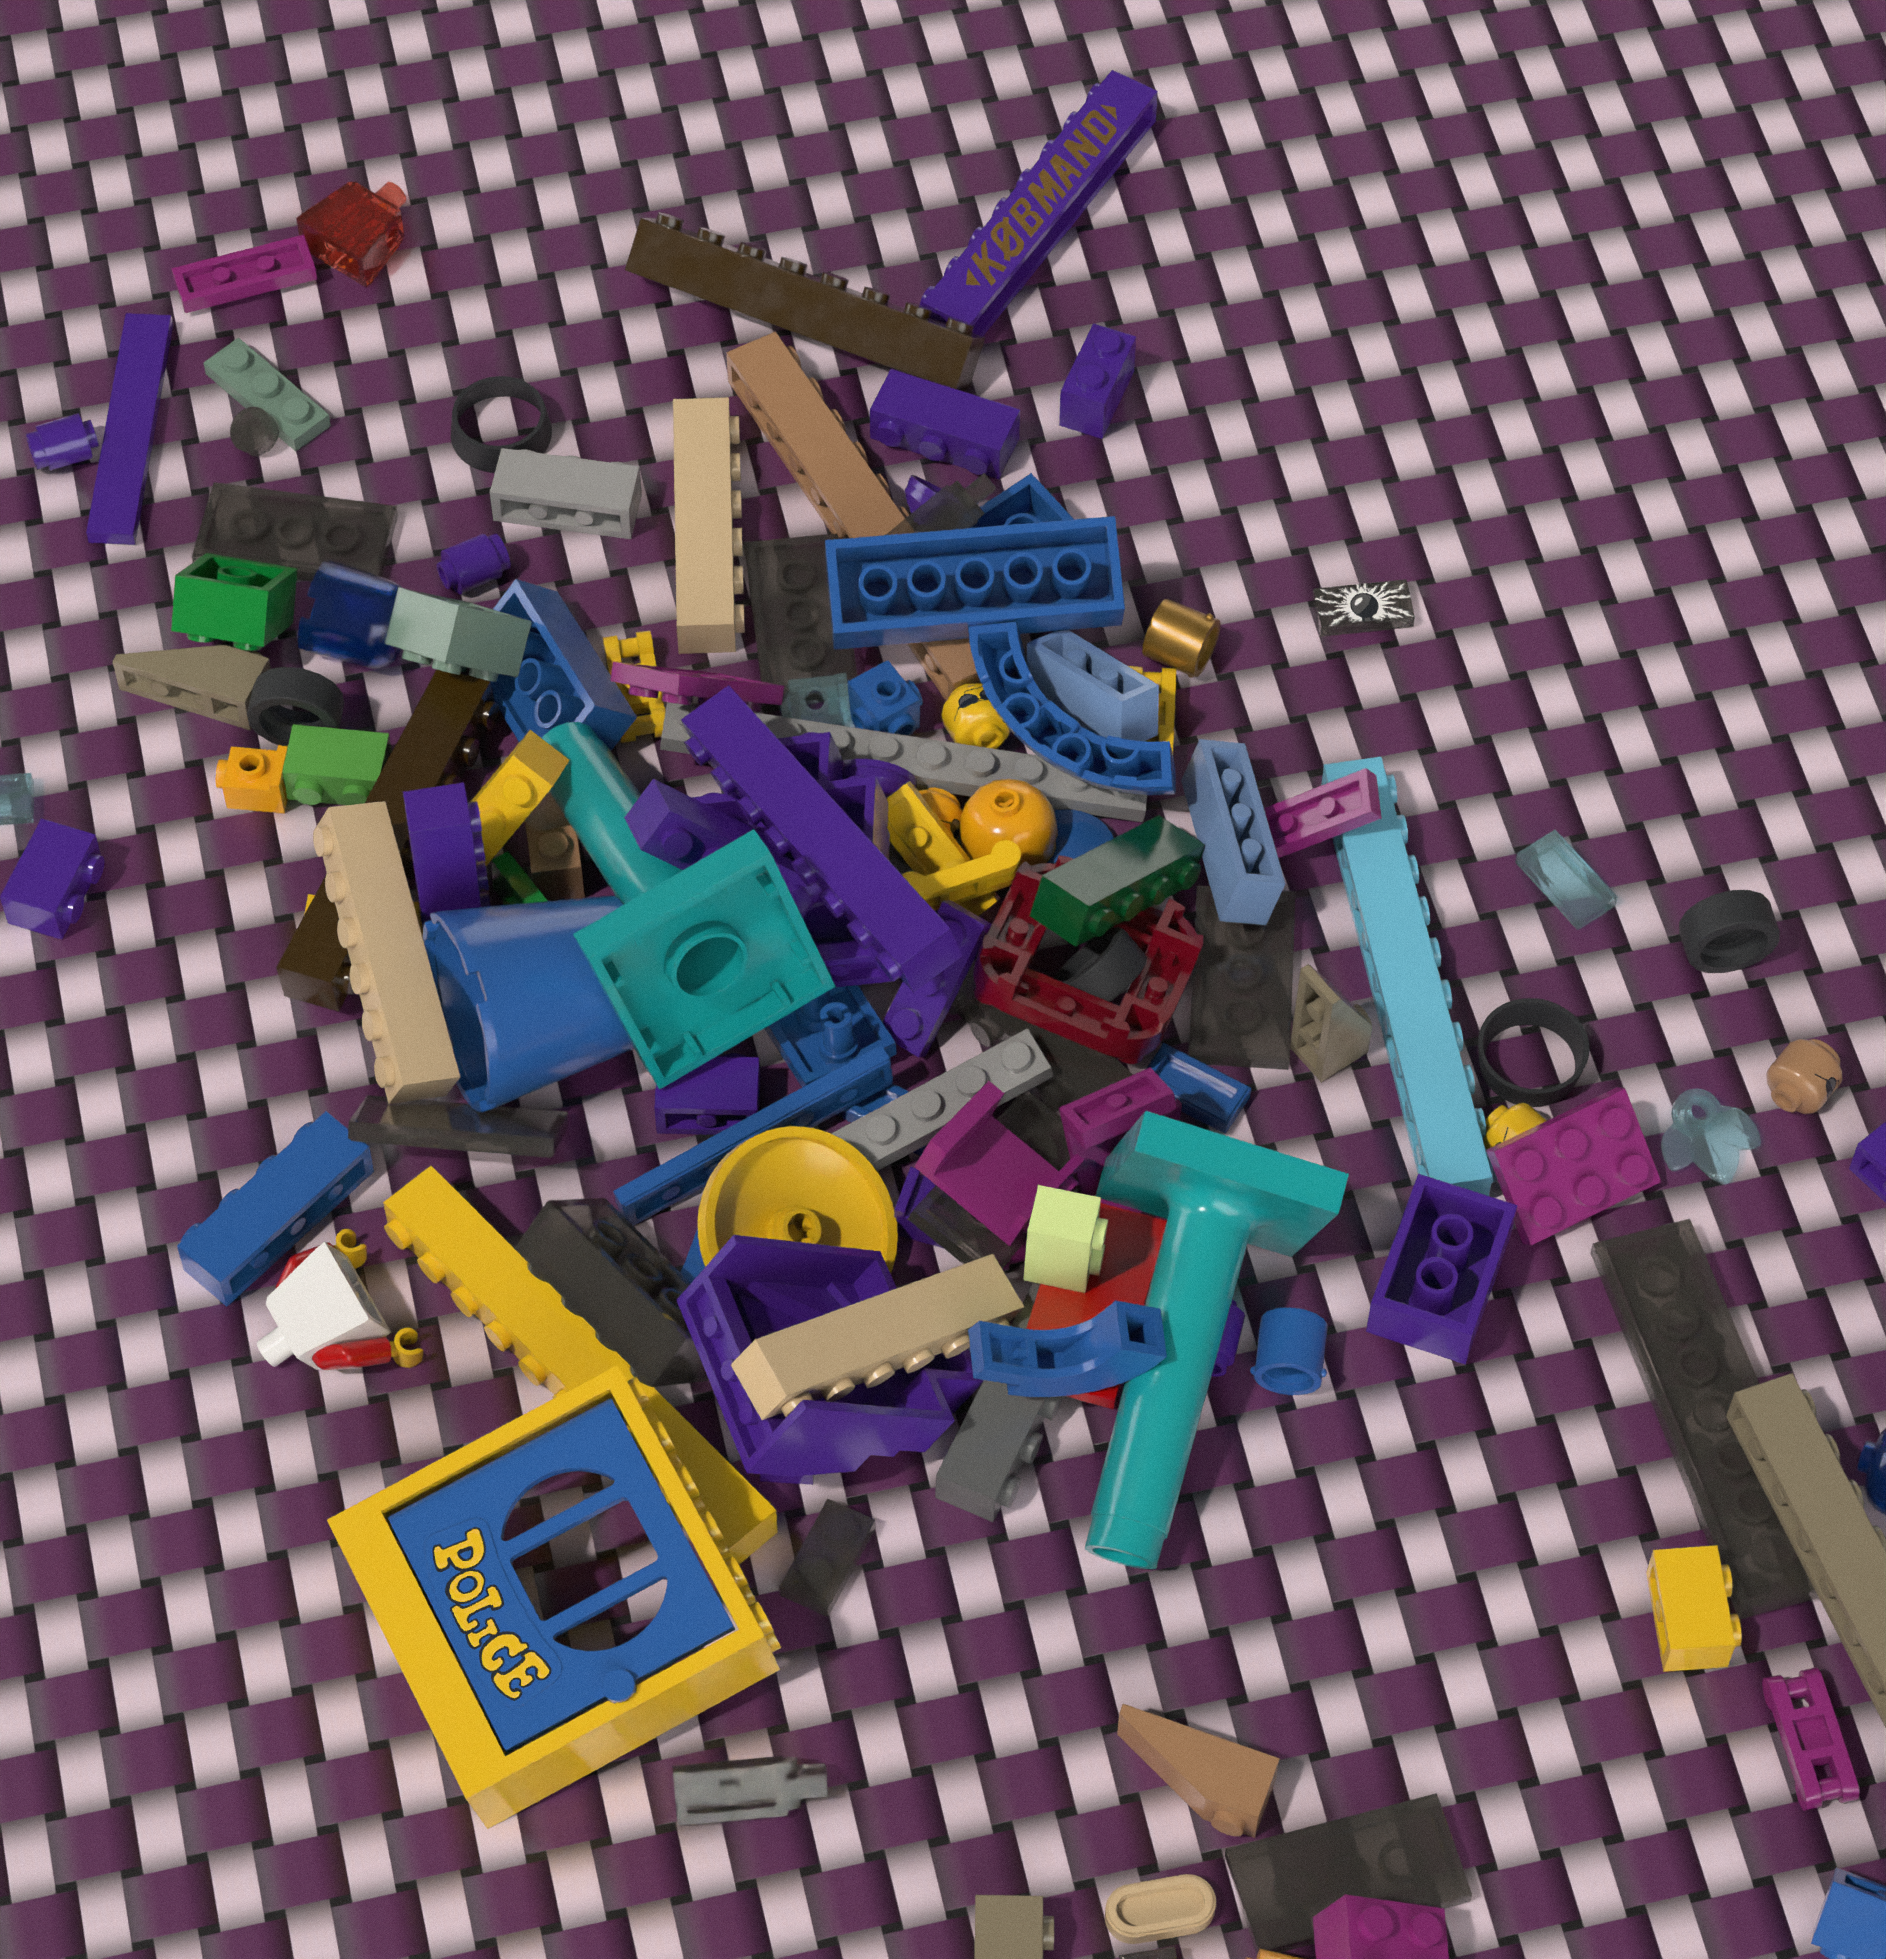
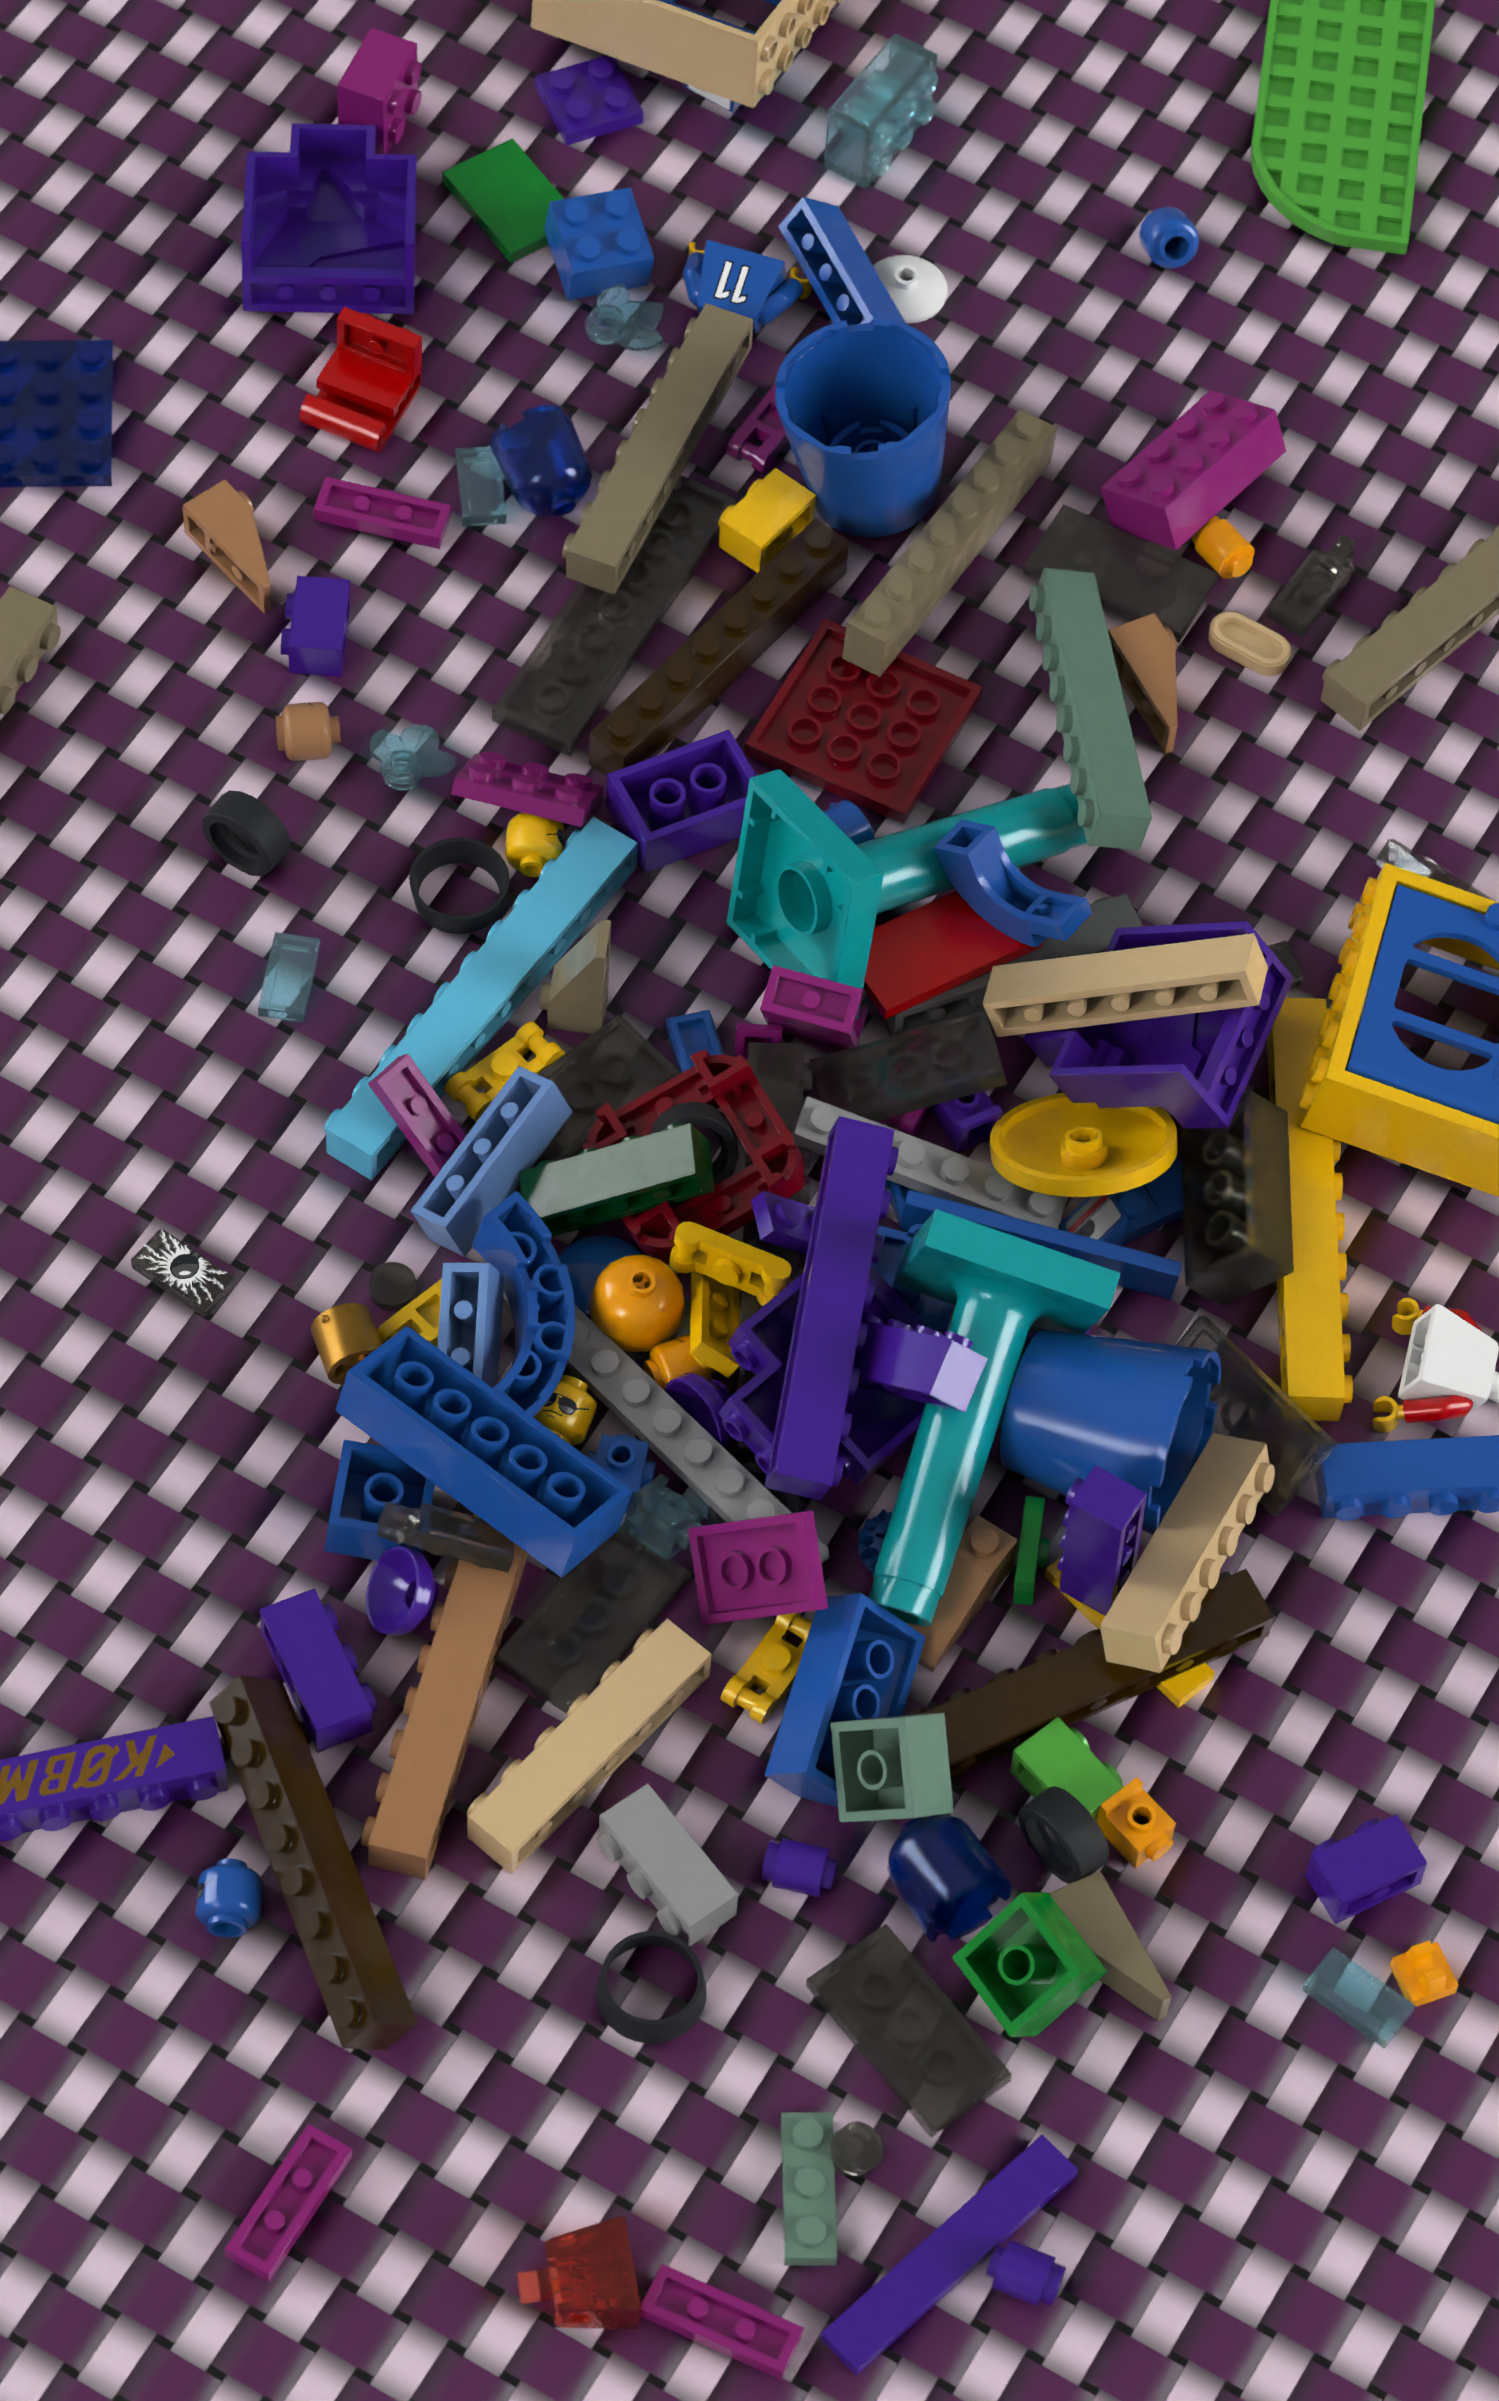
camera: 140 degrees left, 0 degrees up
yellow brick [471,730,569,866] -> none
magenta panel [914,1081,1084,1246] -> none
yellowish green brick [1023,1185,1108,1293] -> none
dark purple brick [1059,323,1136,439] -> none
none -> blue head [195,1858,263,1938]
none -> magenta plate [224,2124,352,2282]
none -> clear smoke tile [369,1262,416,1311]
none -> yellow plate [444,1021,565,1122]
none -> dark brown brick [589,519,849,777]
none -> dark red plate [744,619,983,824]
none -> blue cone [775,318,951,537]
none -> dark tan brick [842,409,1057,677]
none -> sand green brick [1029,568,1152,850]

